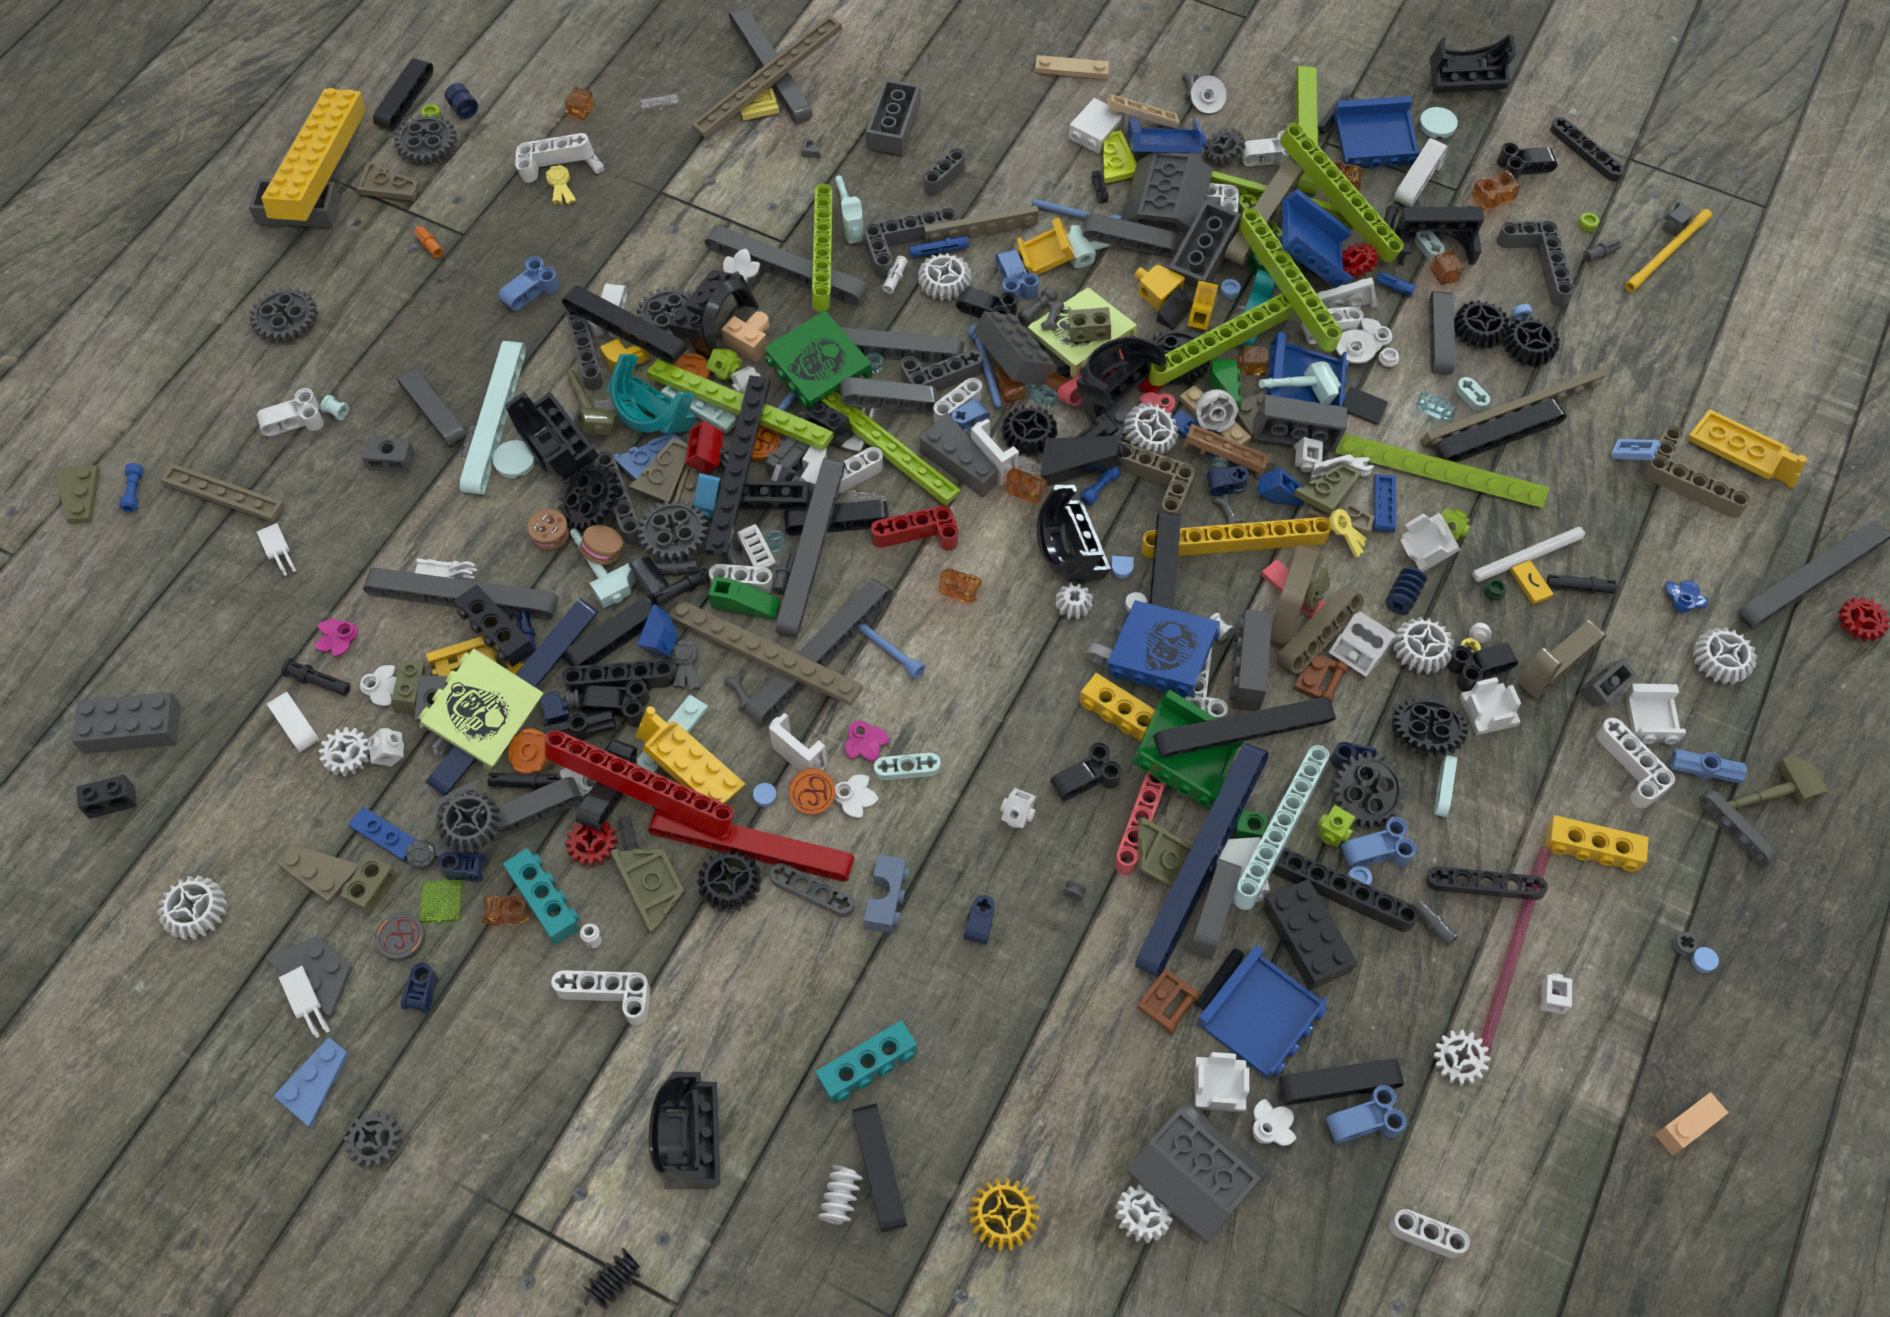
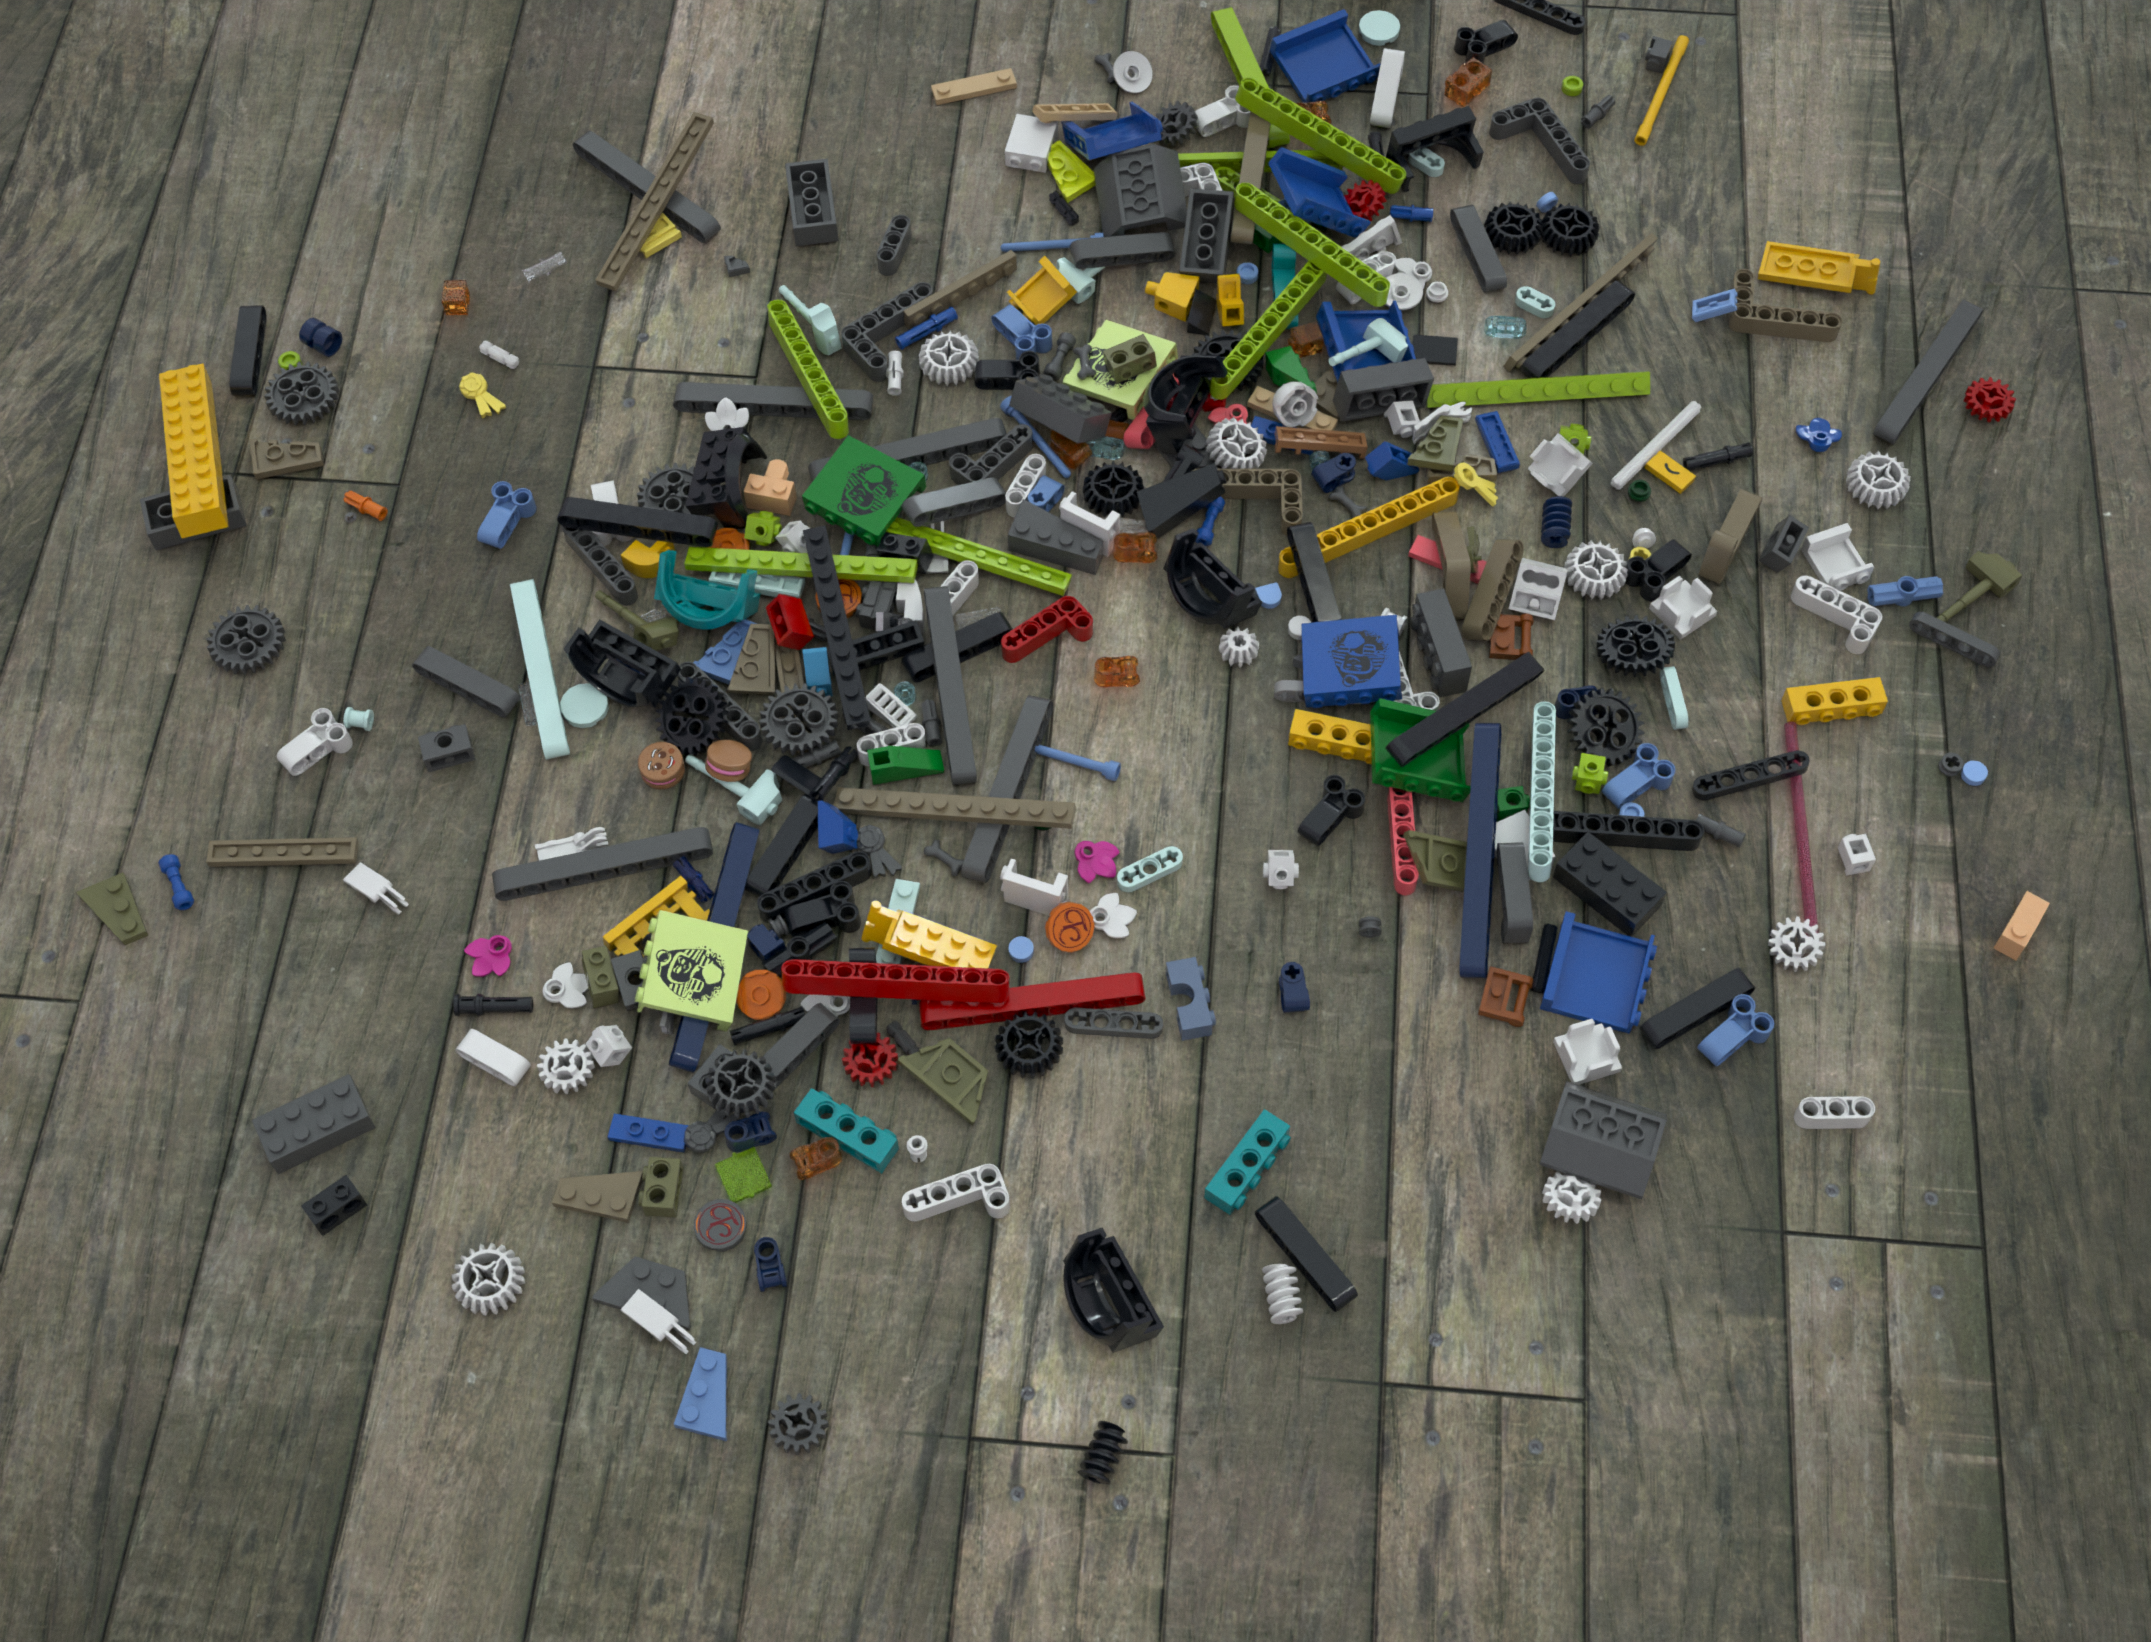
camera: 20 degrees left, 0 degrees up
black brick [455,585,534,667] -> none
white beam [515,133,594,183] -> none
yellow gear [969,1178,1039,1251] -> none
white plate [1252,1099,1296,1146] -> none
clear orange brick [1430,250,1464,285] -> none

